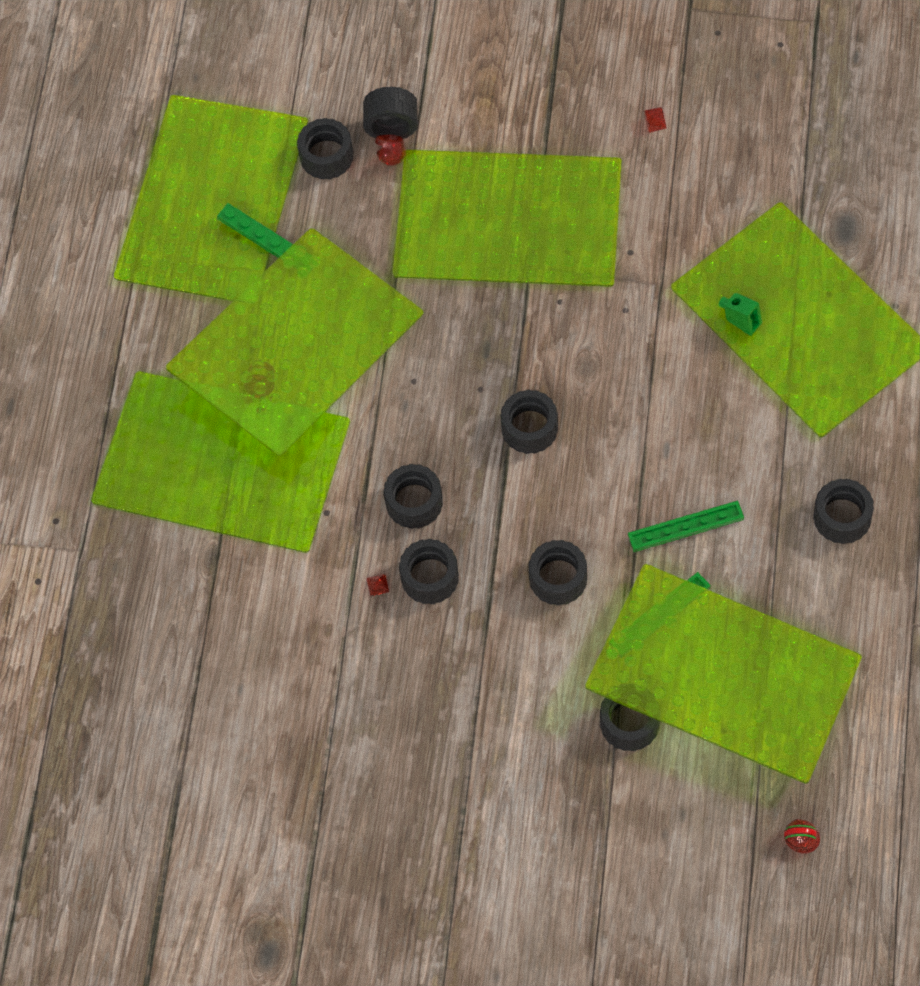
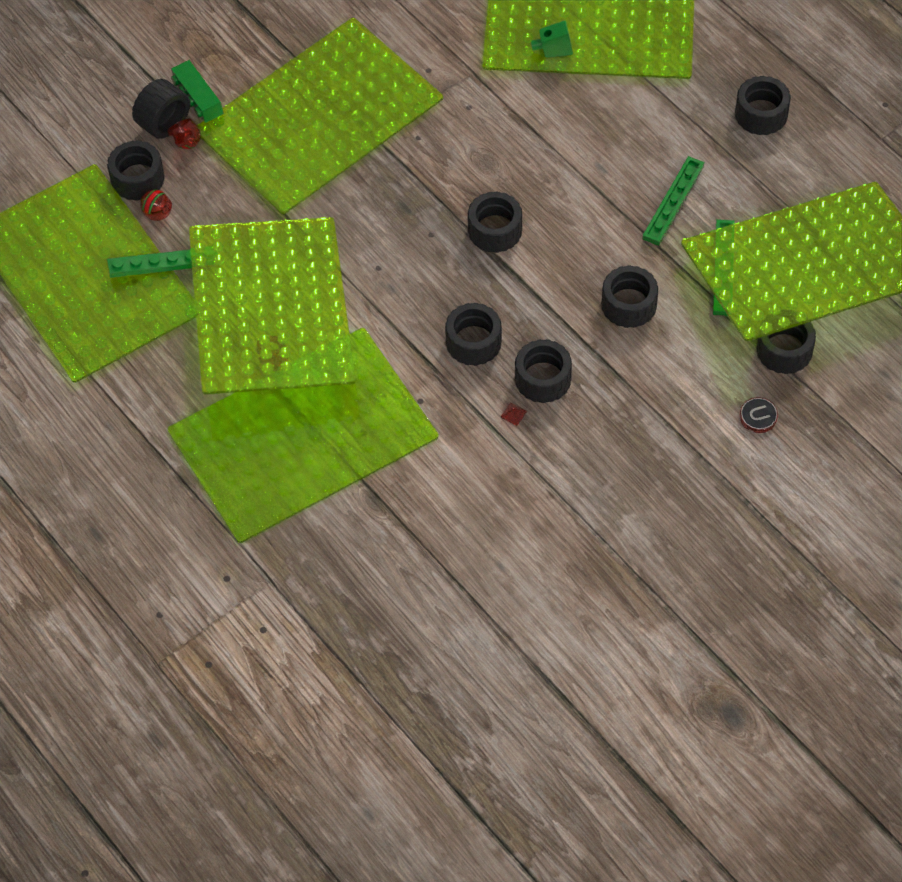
camera: 50 degrees left, 5 degrees down
none -> clear red helmet [140,189,172,221]
none -> green brick [171,60,224,123]
none -> black tile [739,397,778,433]

